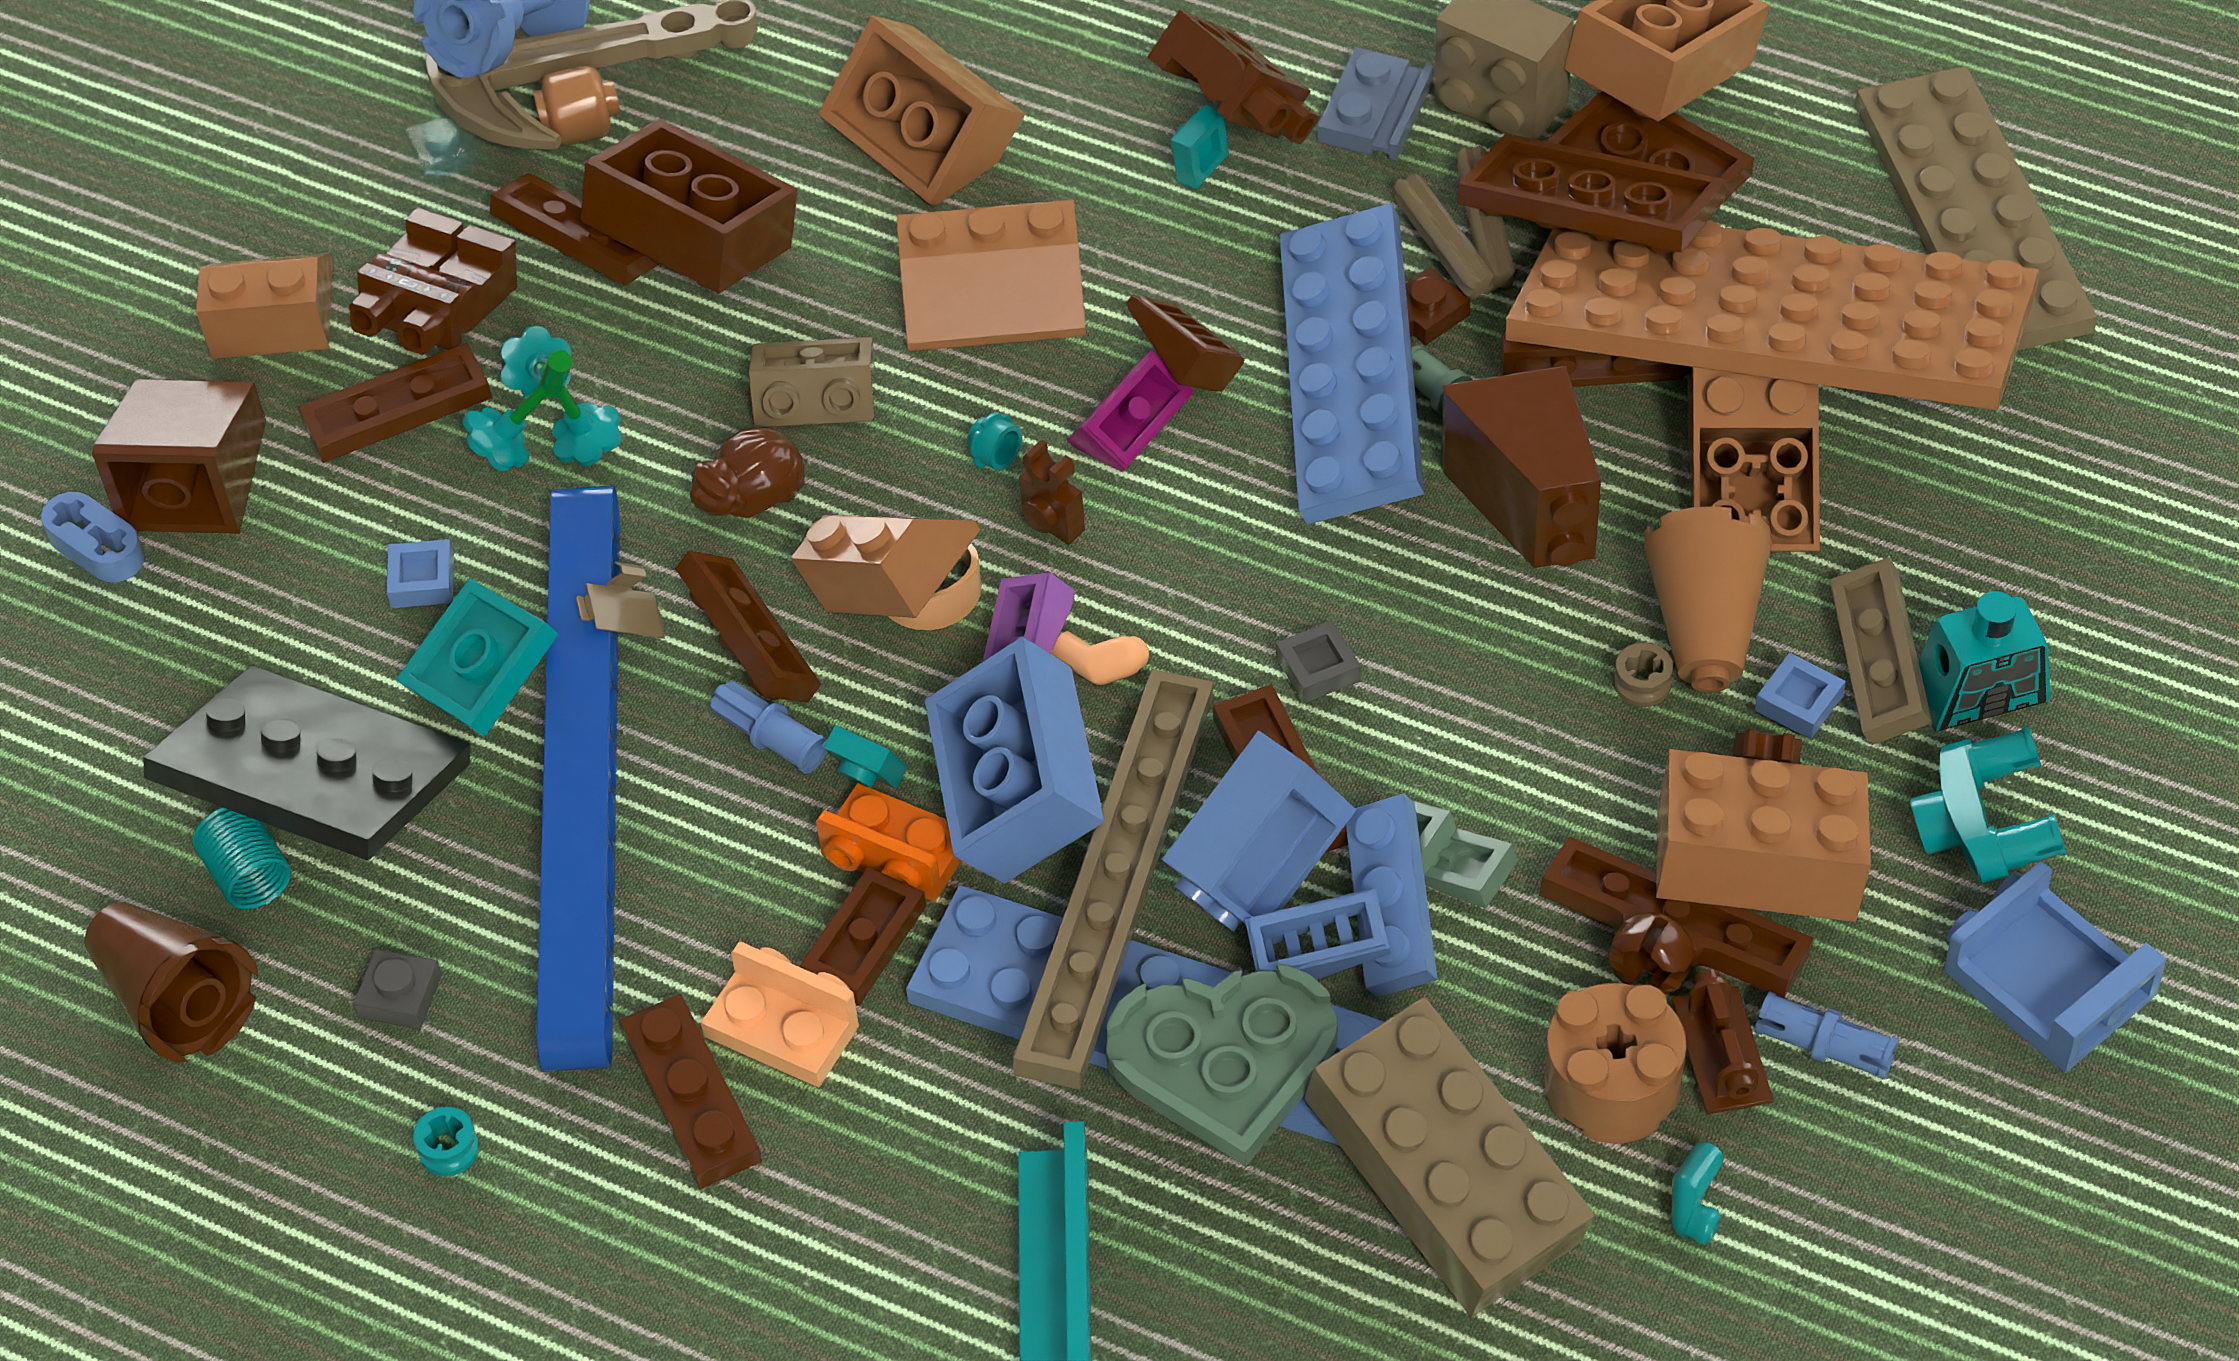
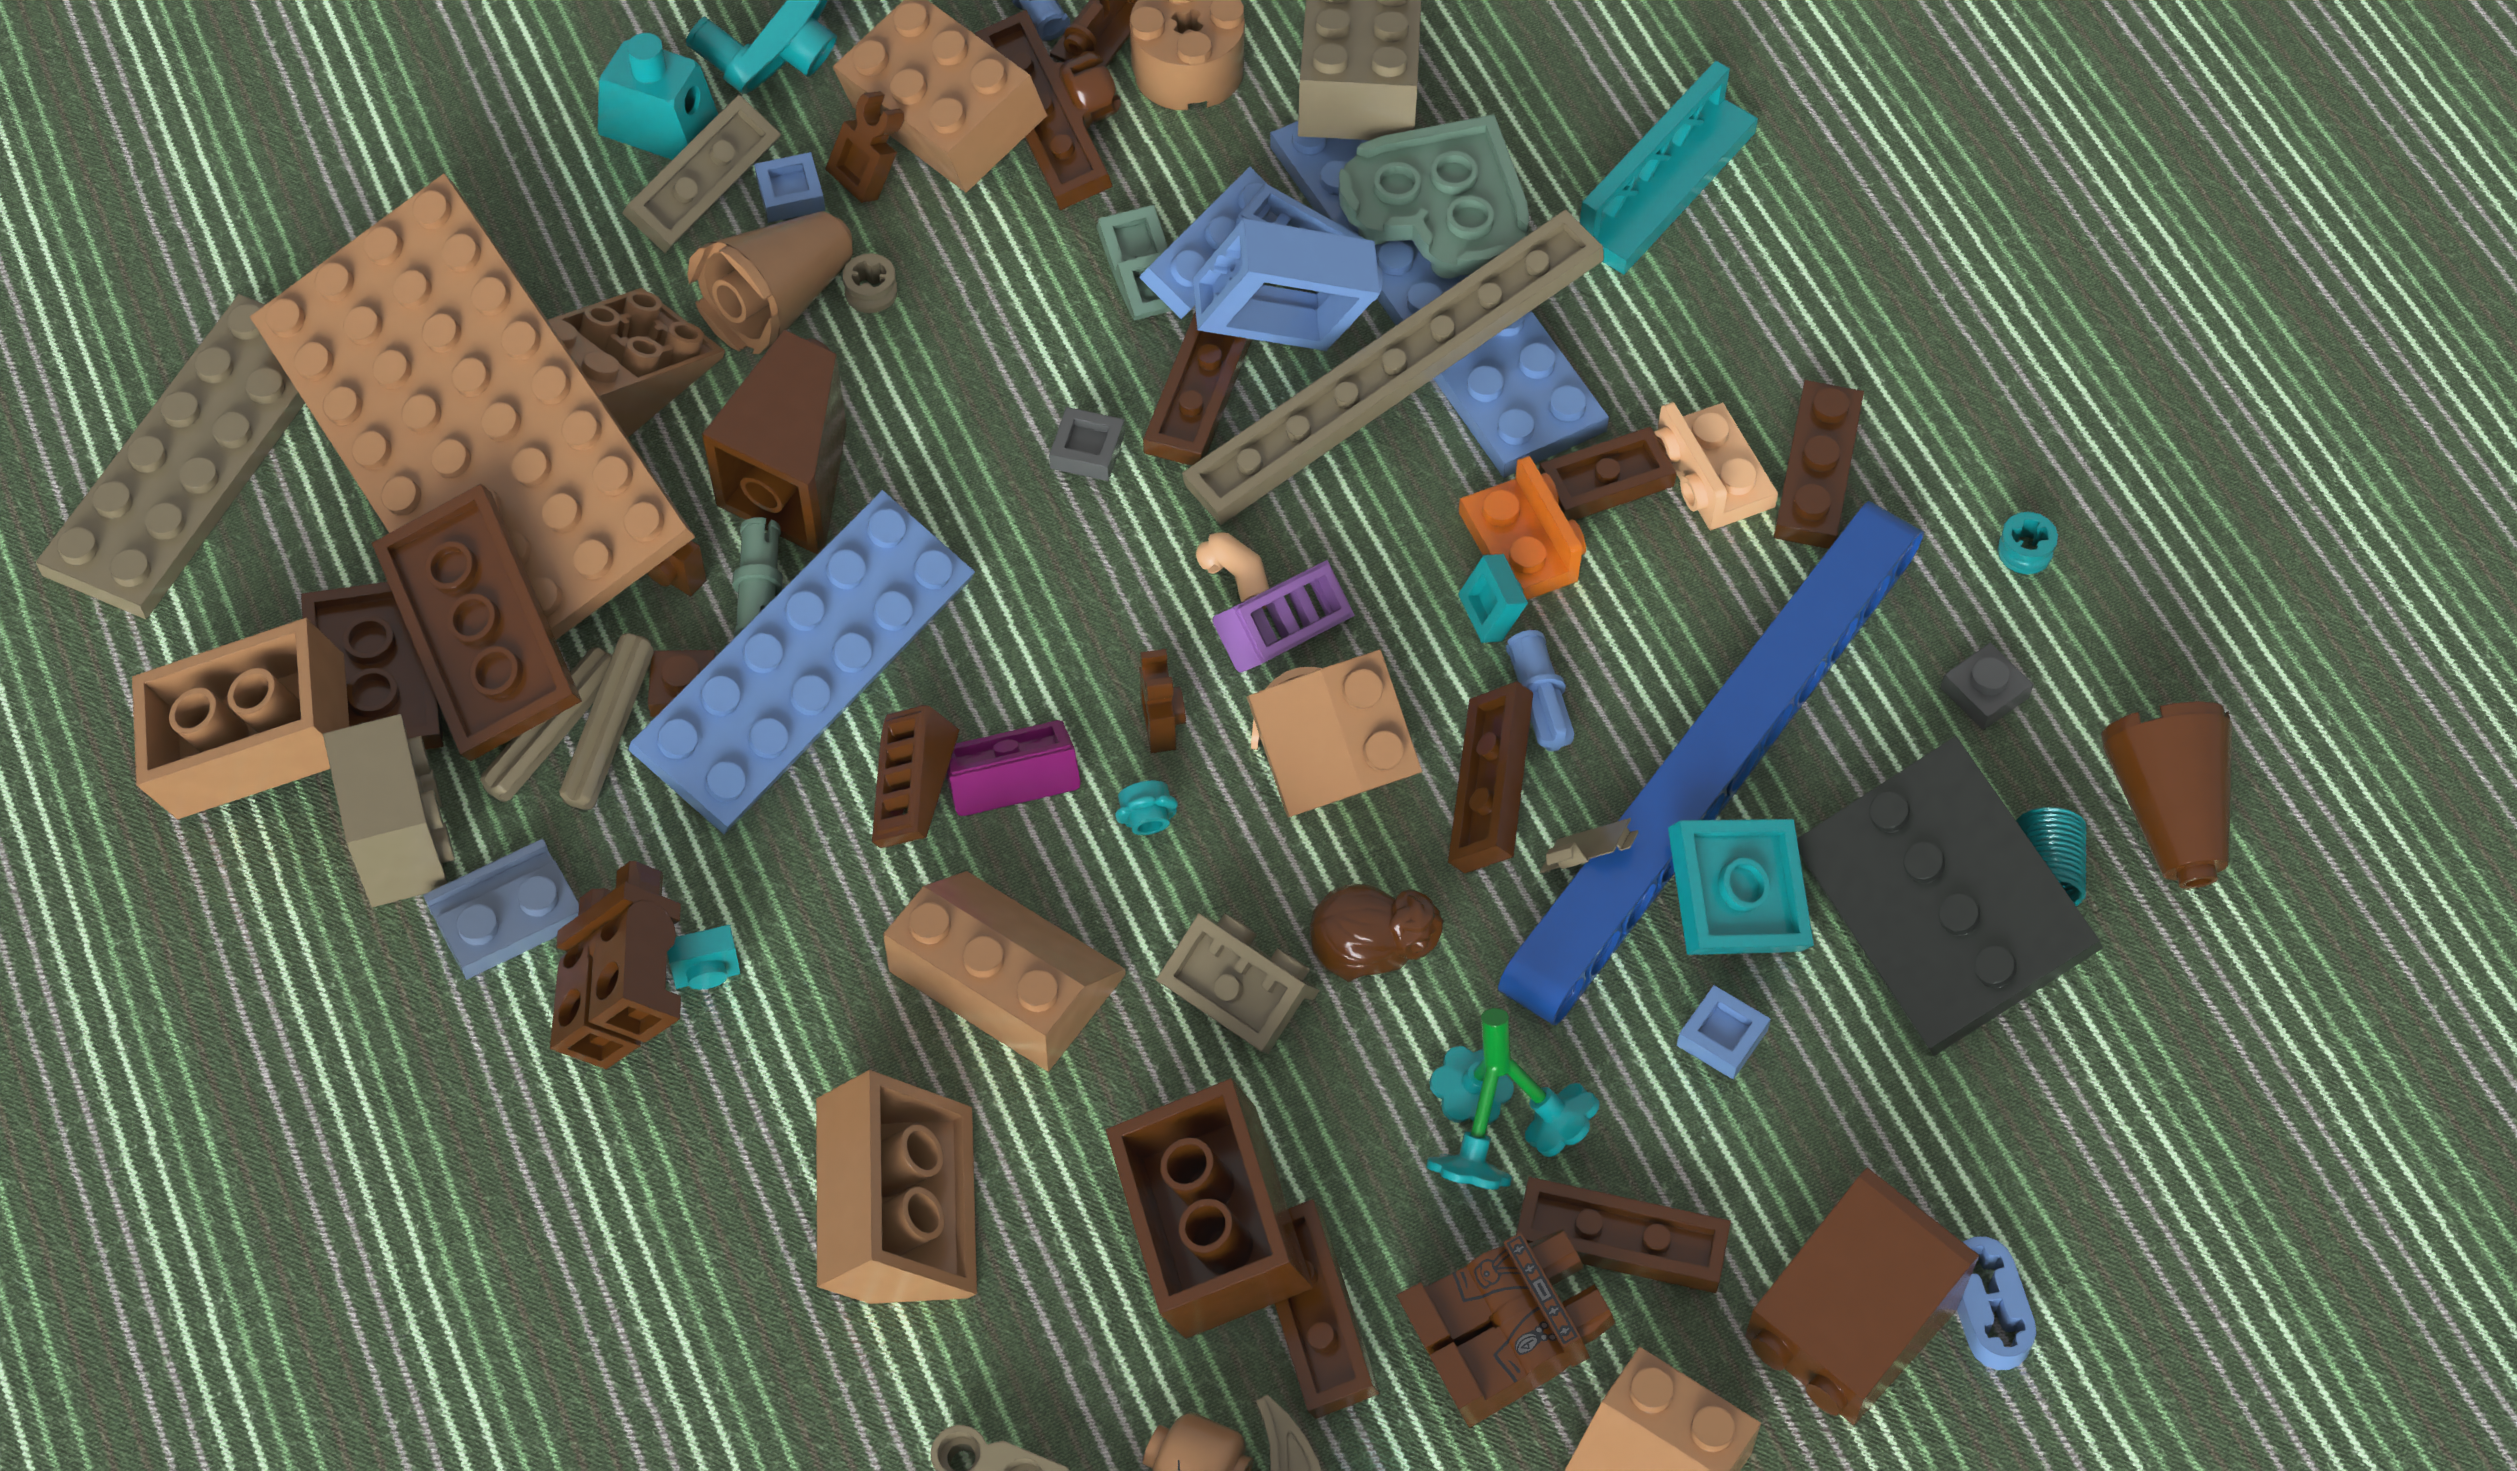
camera: 145 degrees left, 5 degrees up
medium blue brick [925,636,1105,884] -> none

